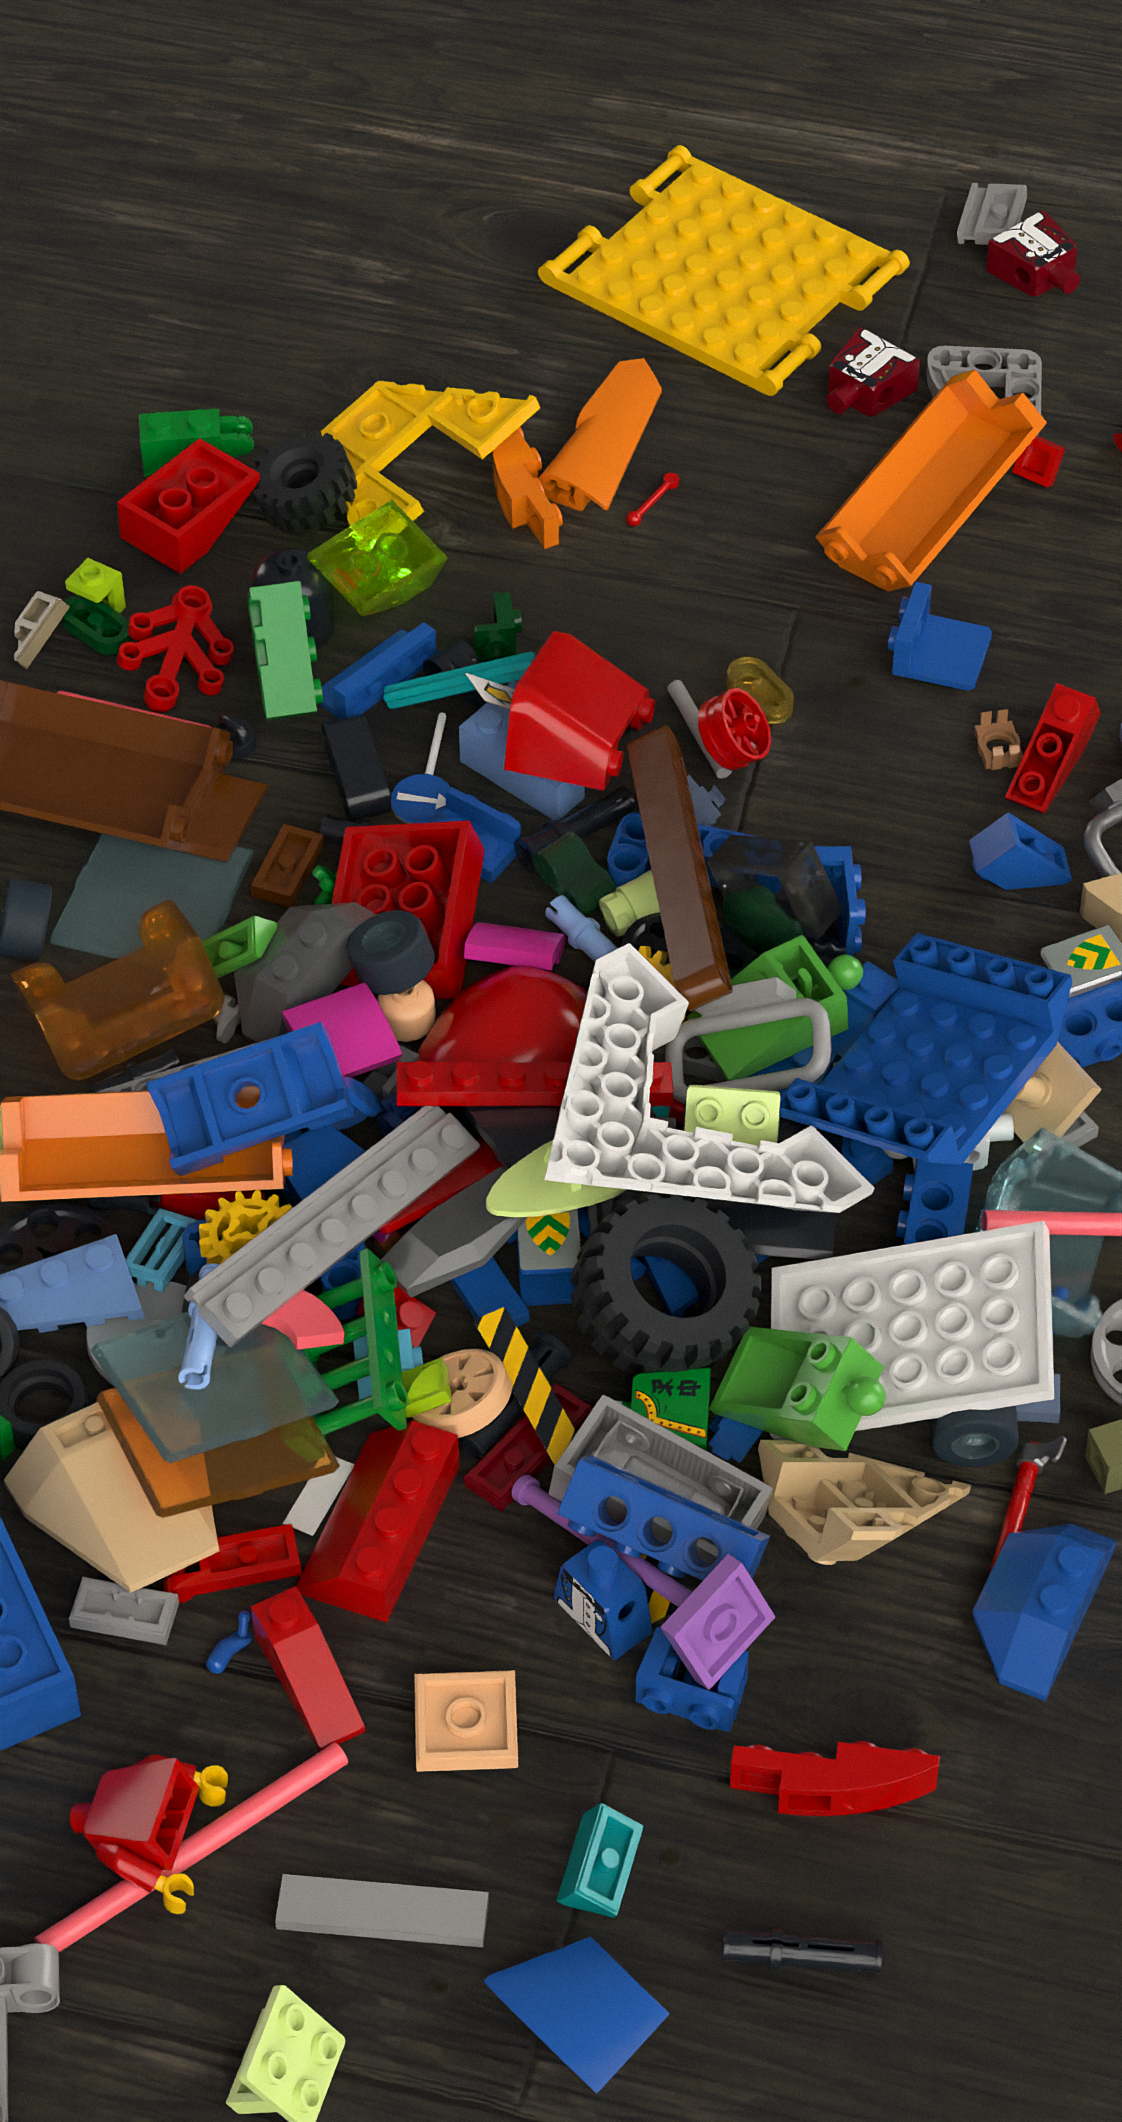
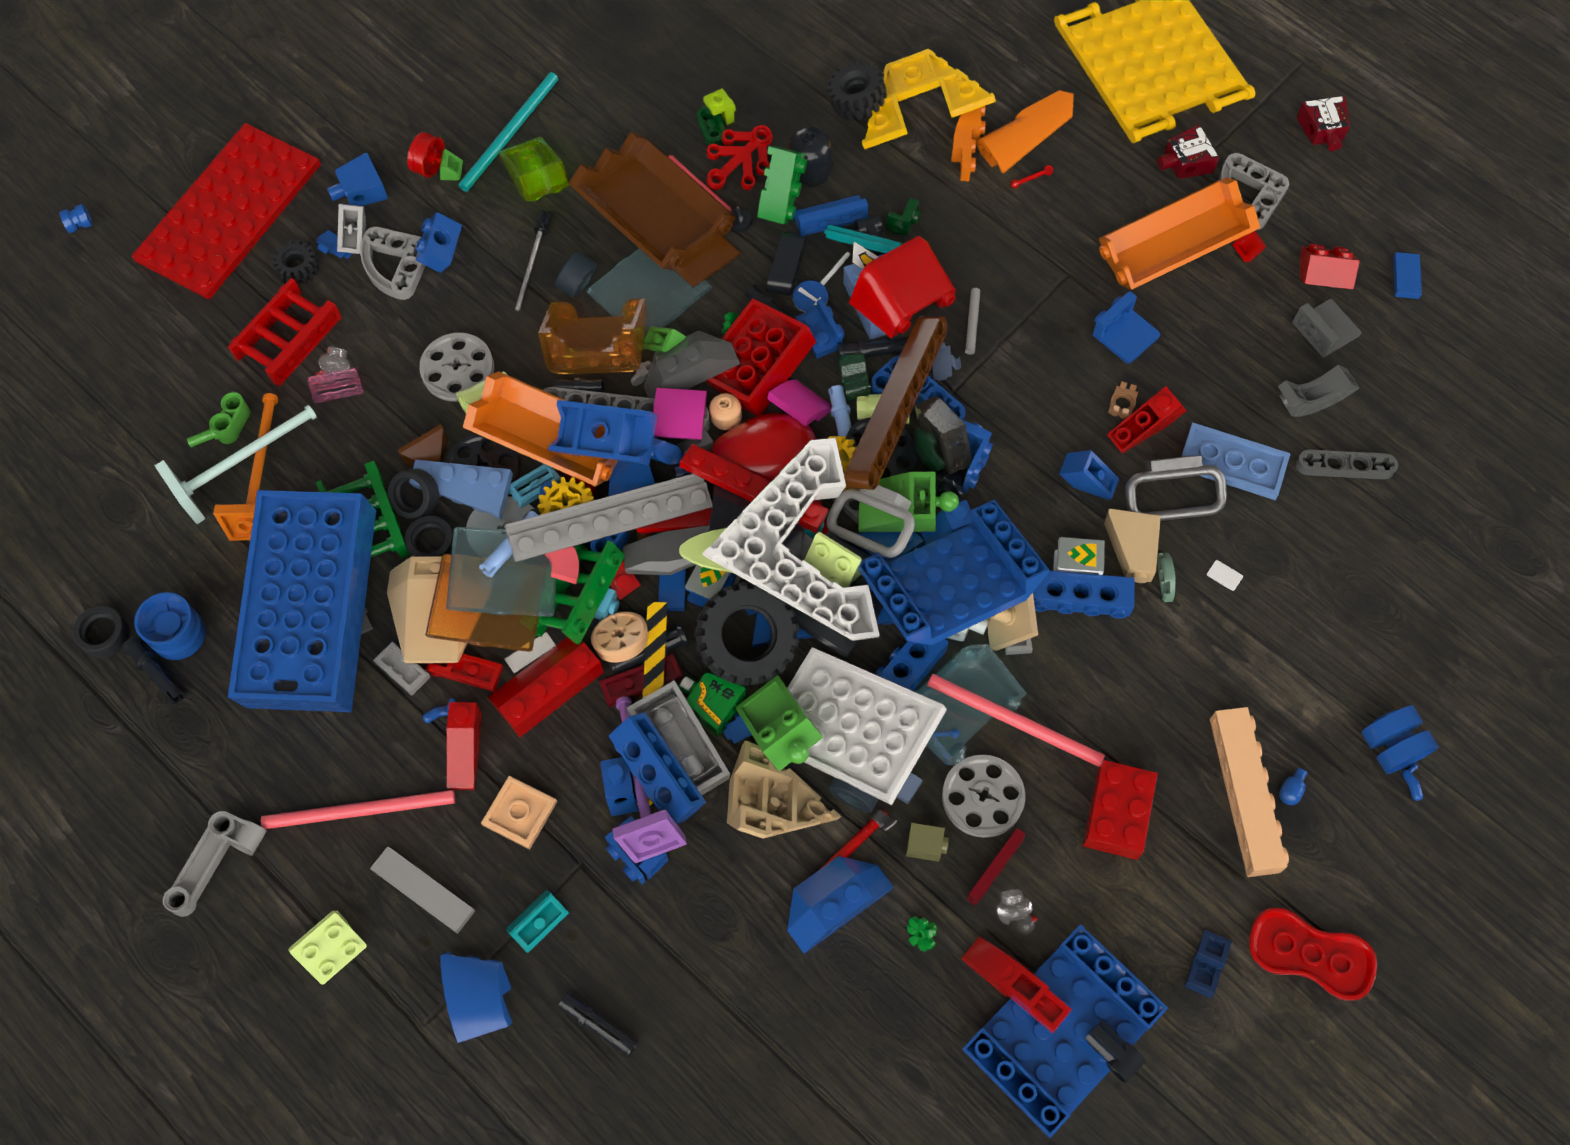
camera: 30 degrees right, 15 degrees up
dark tan tile [14,591,70,669] -> none
red torso [70,1754,228,1914] -> none
red slope [117,438,260,574] -> none
green hinge [139,409,254,477] -> none
reddish brown plate [251,824,324,907] -> none
clear neon green slope [307,500,448,617] -> none
black wheel [346,910,435,995] -> none
lime tile [402,1358,452,1418] -> none
red wheel [697,688,771,771] -> none
clear yellow plate [727,657,794,724] -> none
red slope [730,1741,940,1816] -> none
light grey plate [957,183,1027,245] -> none

